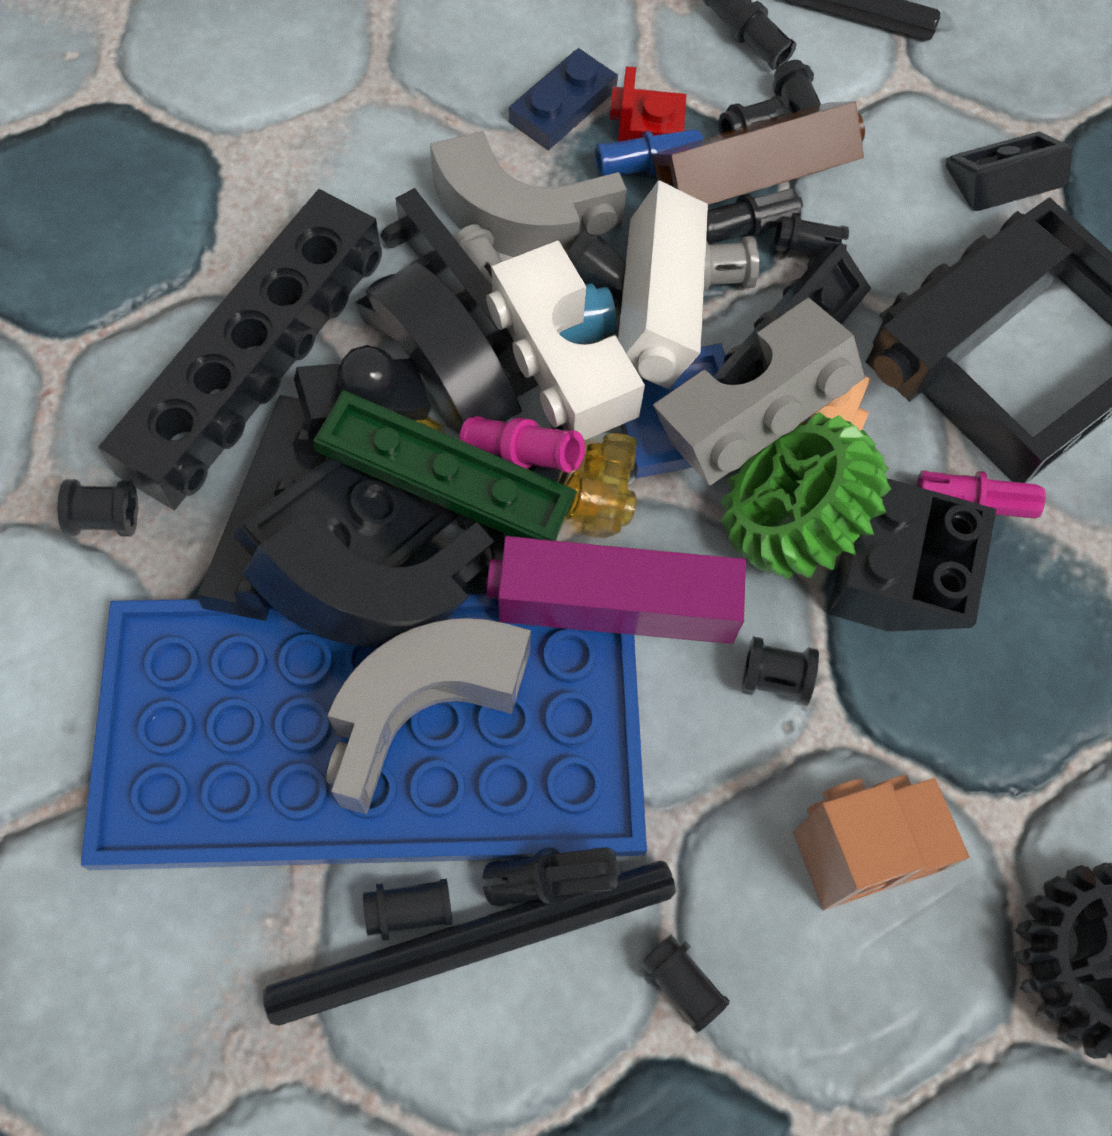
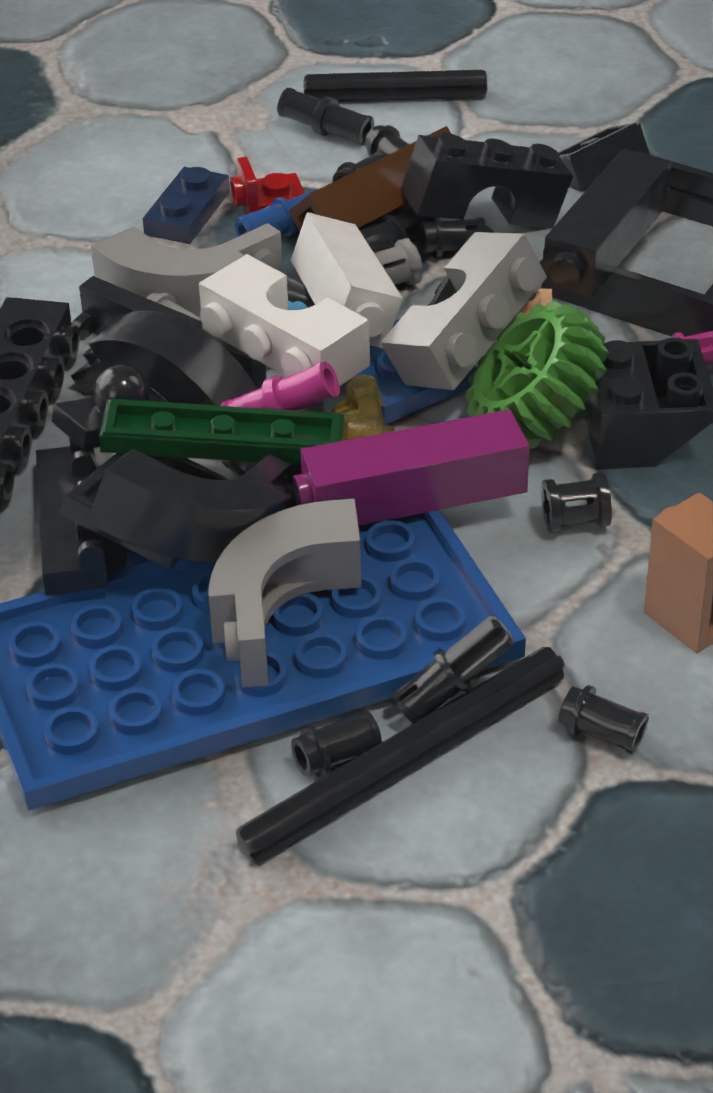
camera: 15 degrees left, 25 degrees down
none -> black arch [401,133,574,228]

